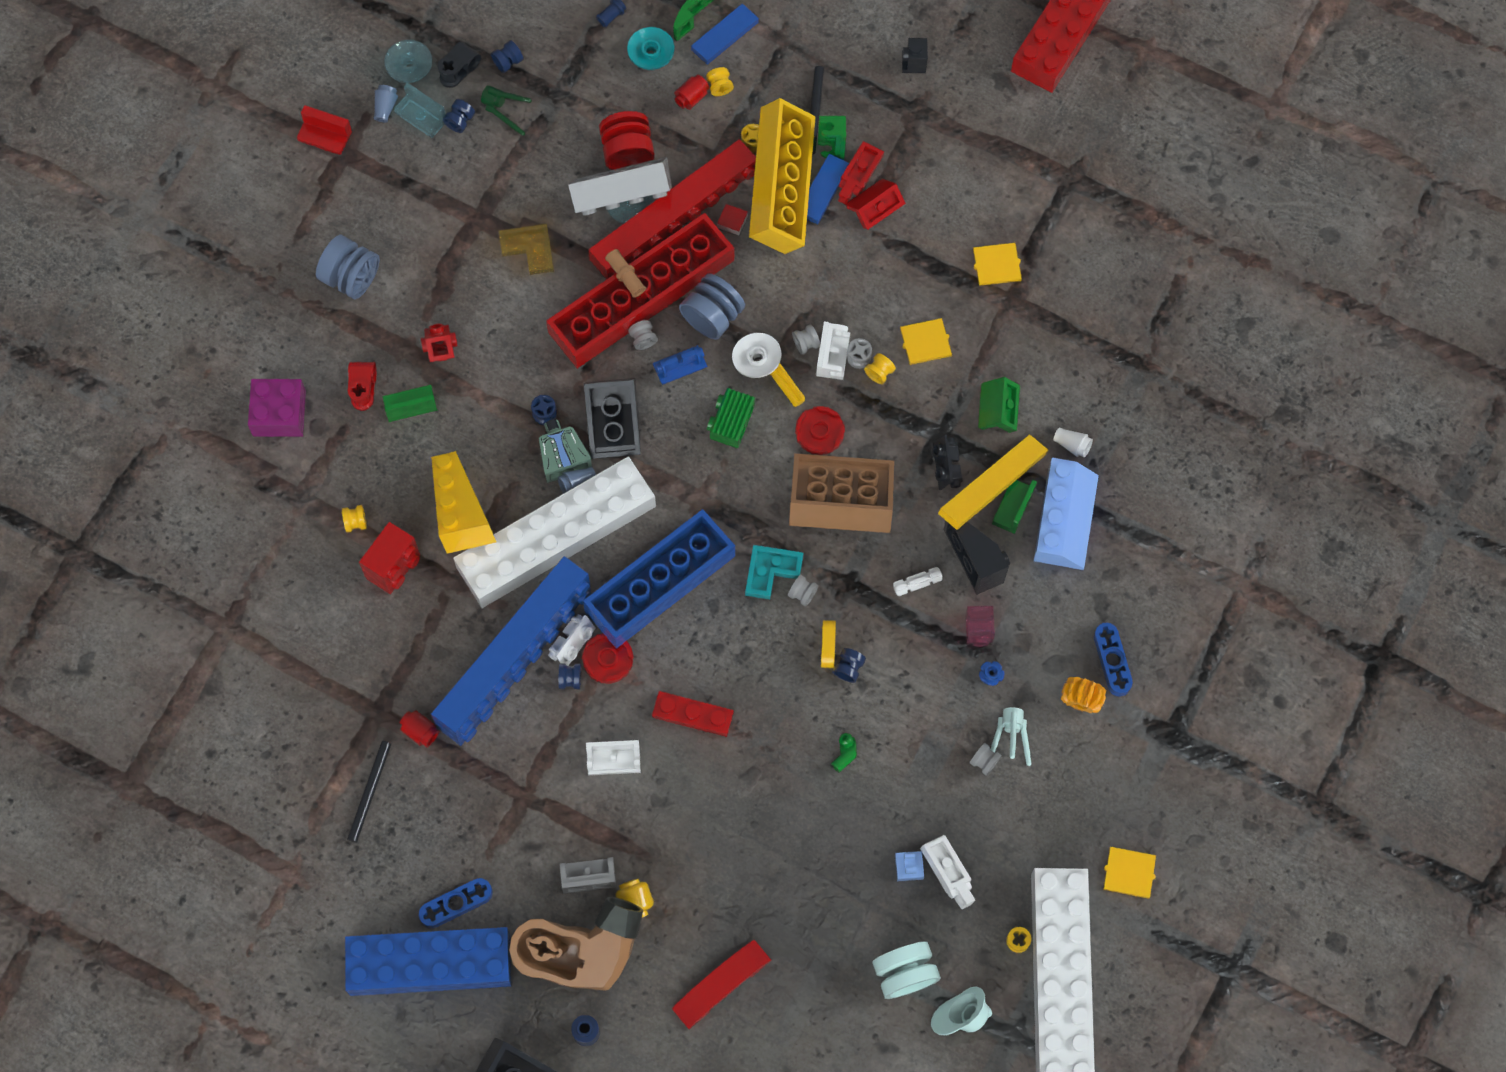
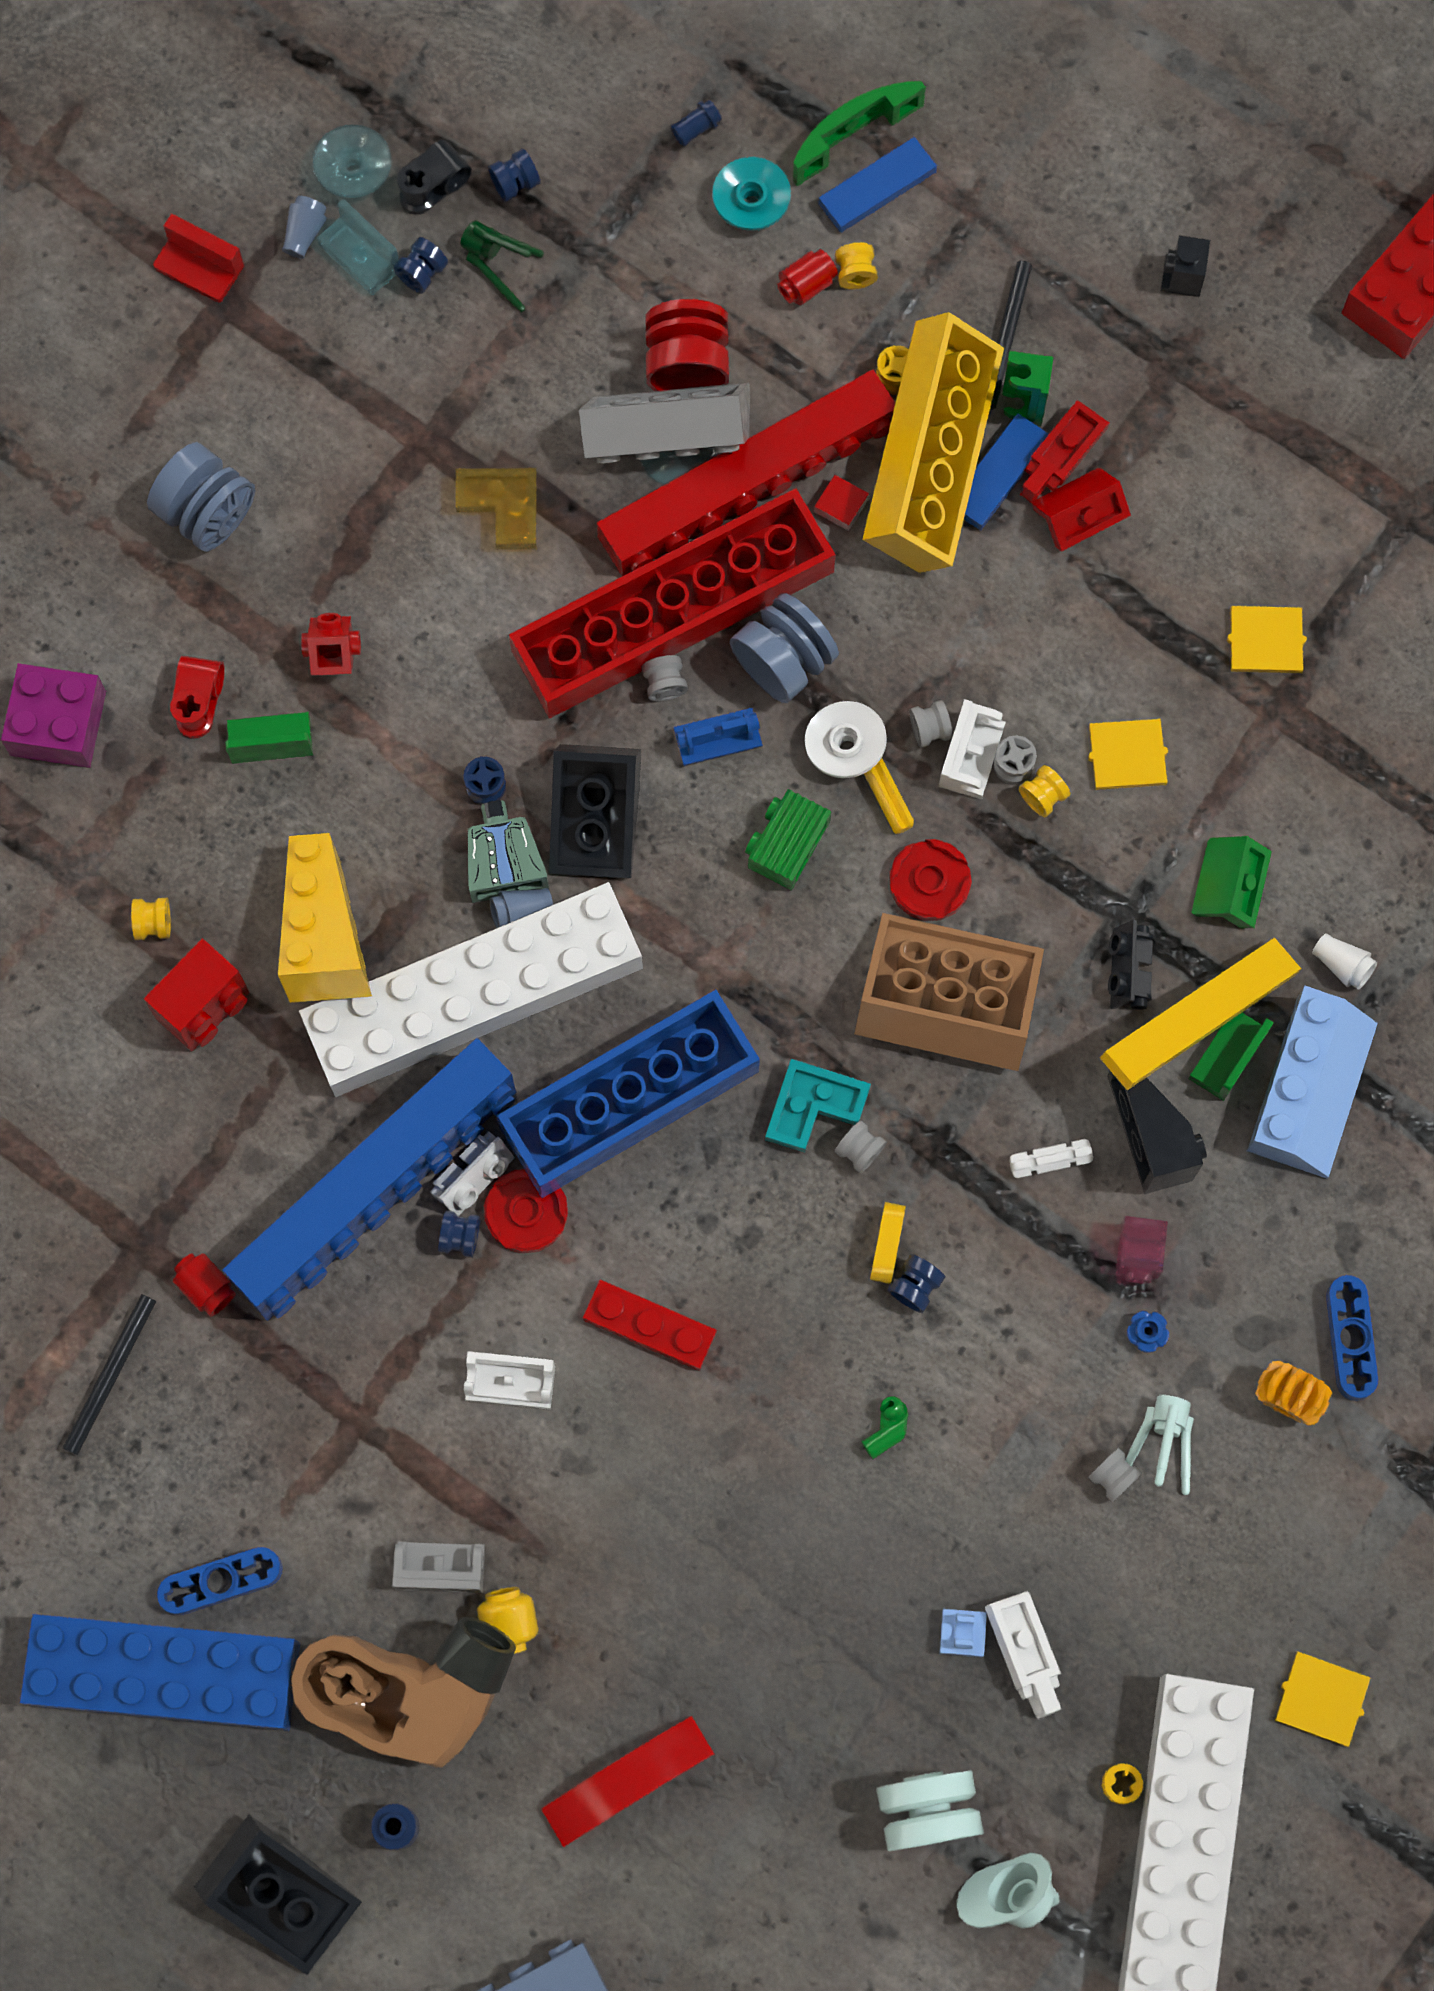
camera: 10 degrees right, 5 degrees up
medium nougat pin [605,249,646,297] -> none

